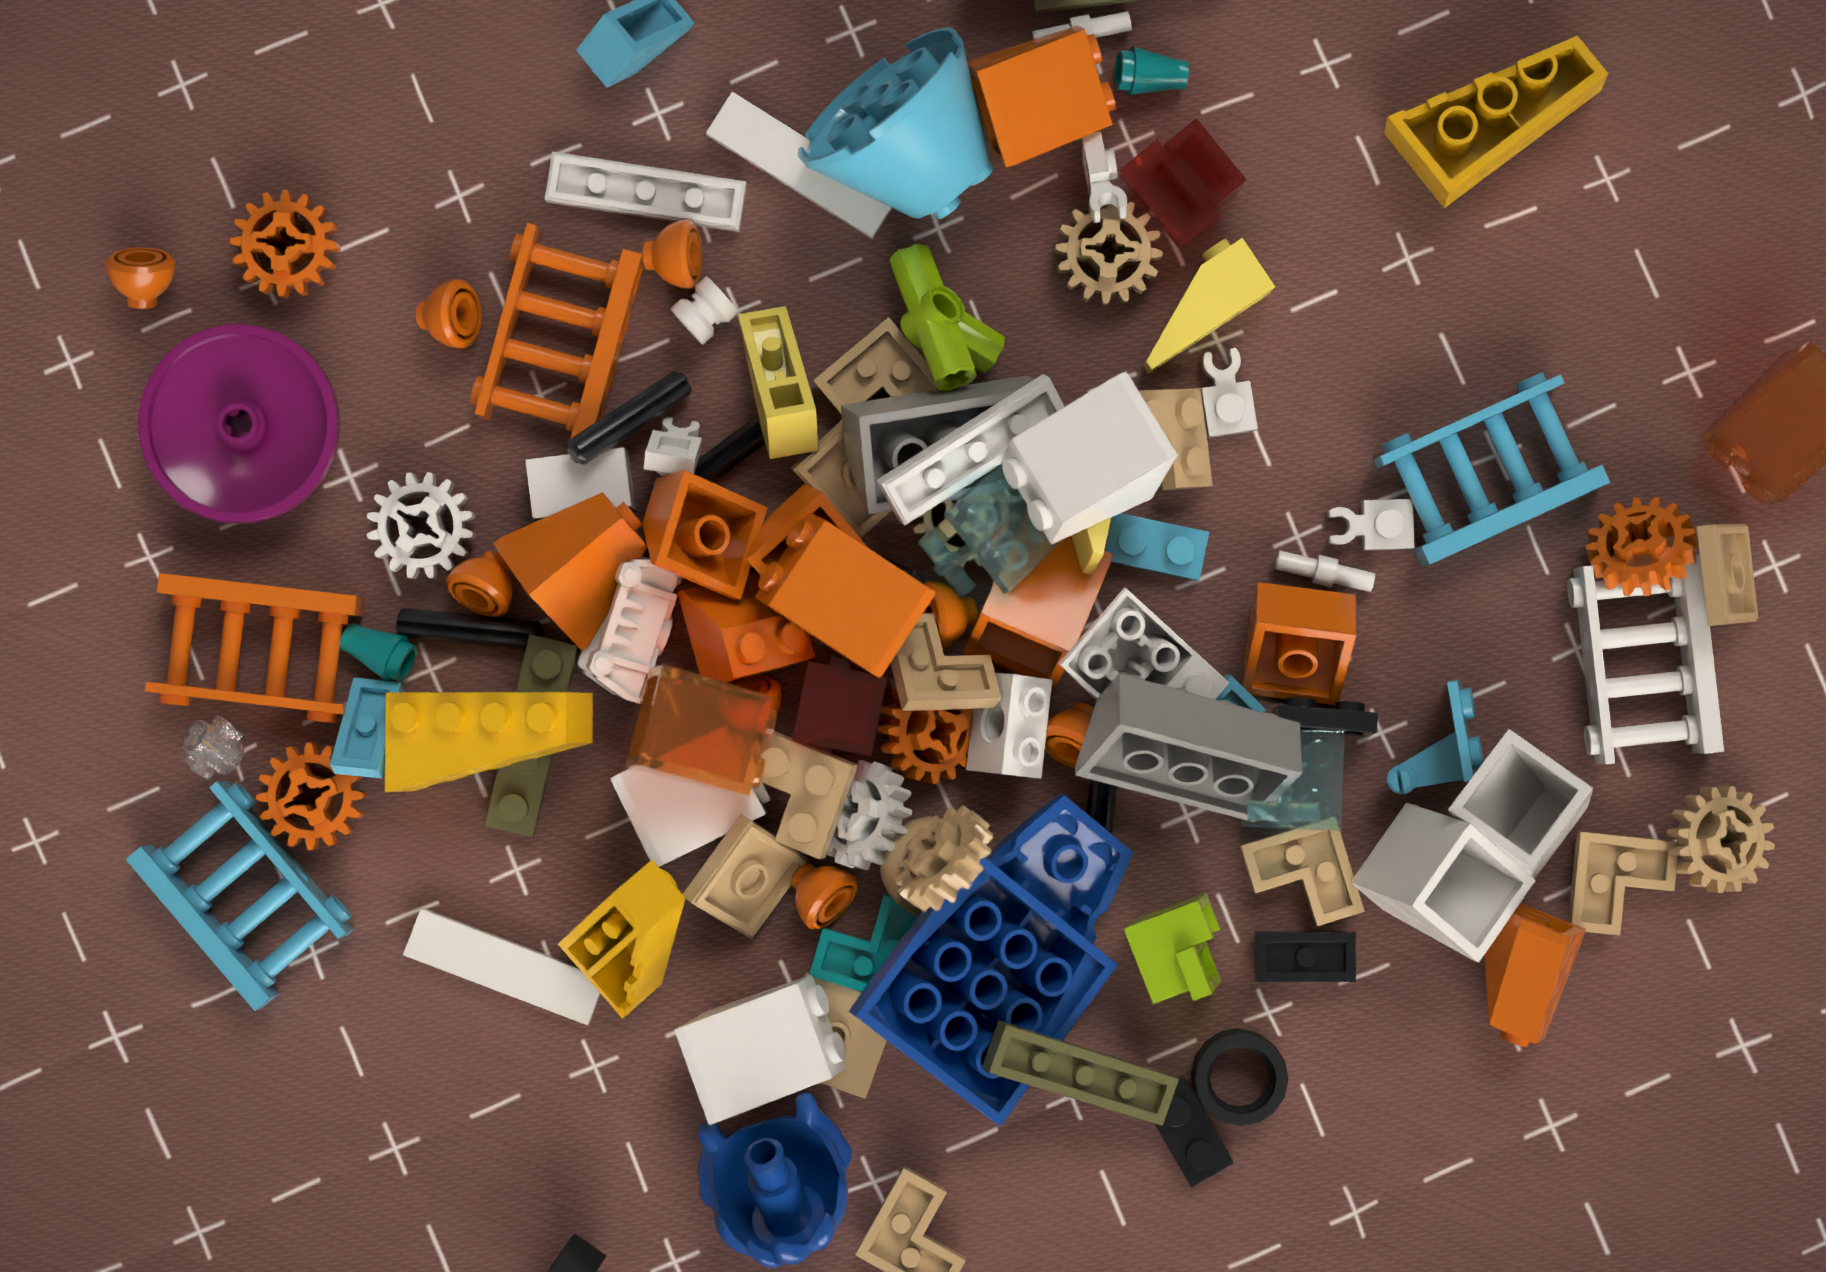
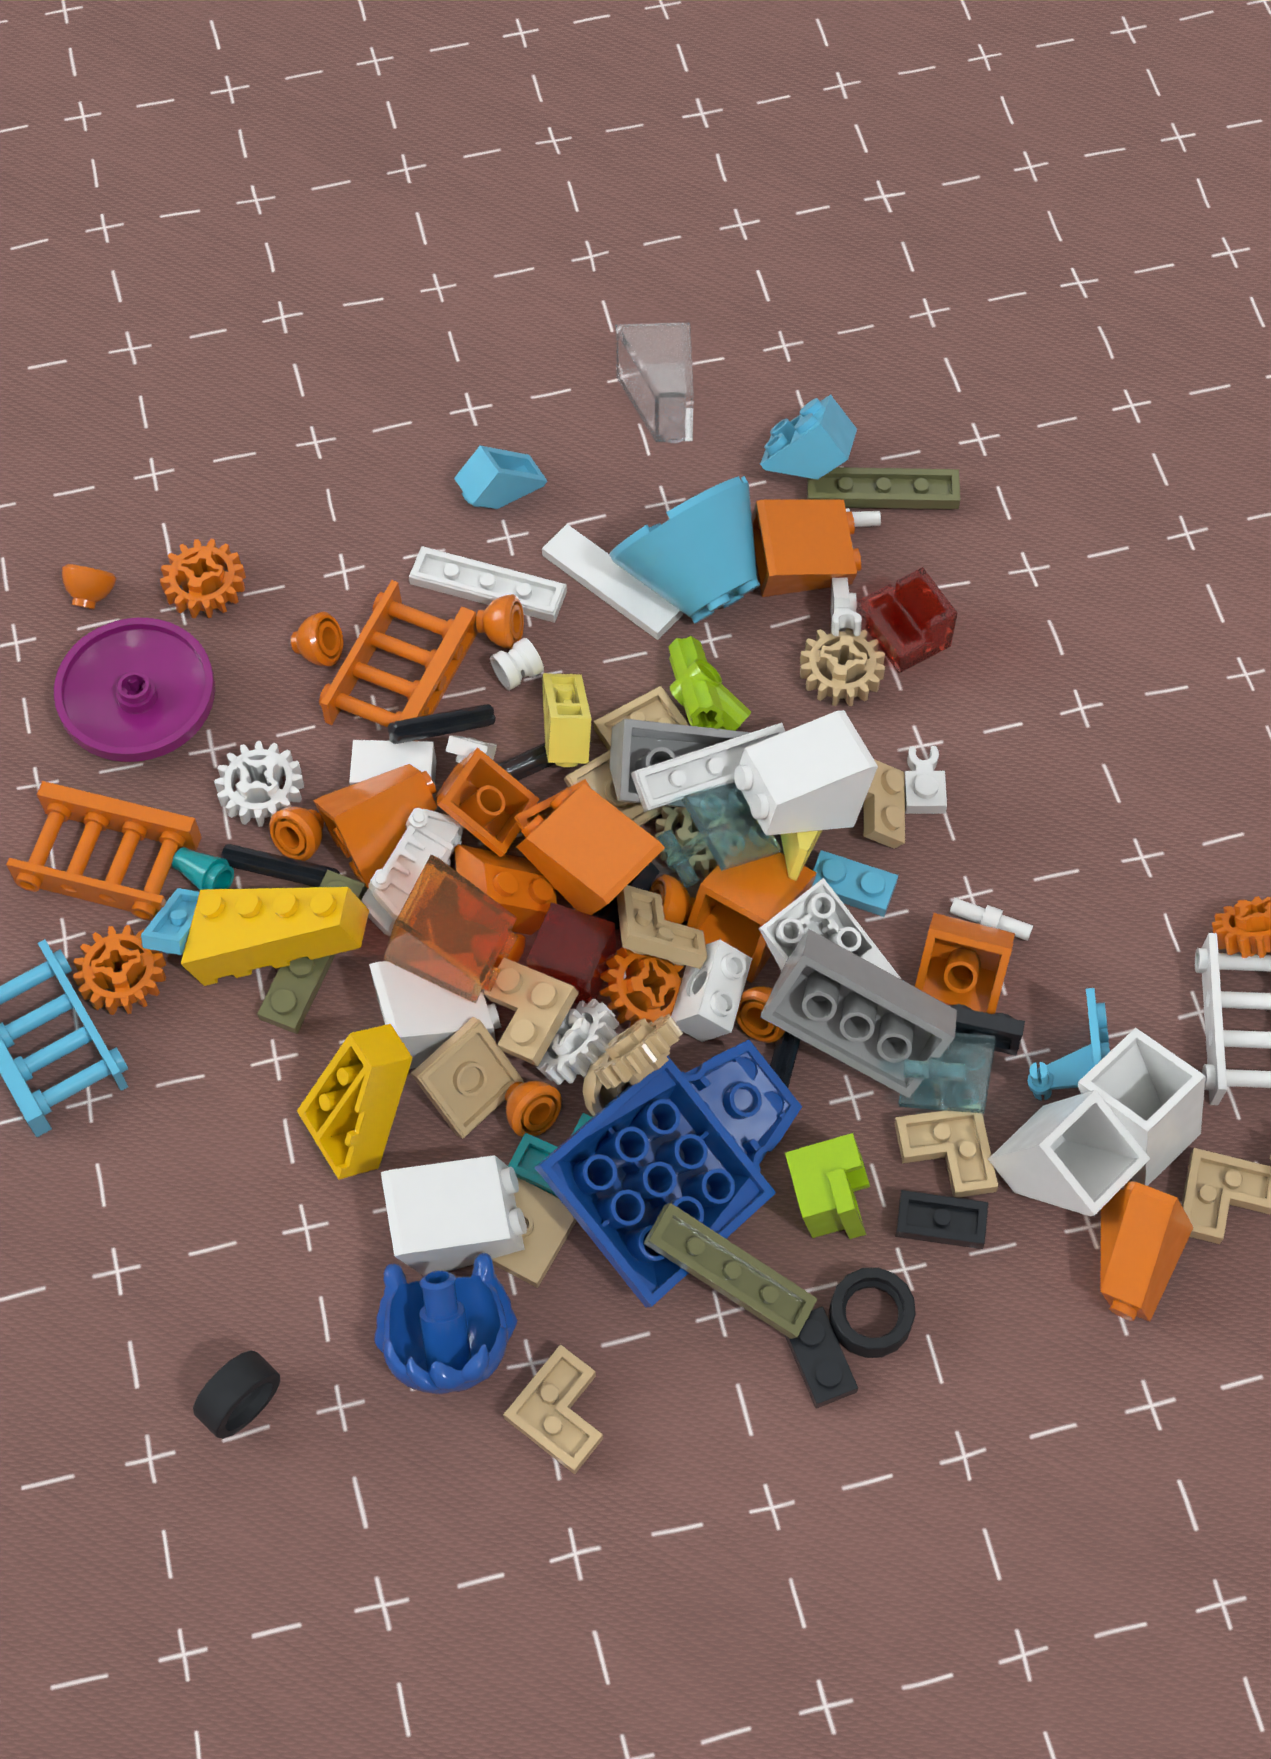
camera: 10 degrees right, 25 degrees down
clear gear [181,715,244,780] -> none
white tile [403,908,600,1025] -> none
teal cone [1114,46,1189,96] -> none
light yellow slope [1143,238,1275,374] -> none
white plate [1327,499,1414,550] -> none
medium azure fence [1373,372,1610,567] -> none
yellow wedge [1384,36,1609,208] -> none

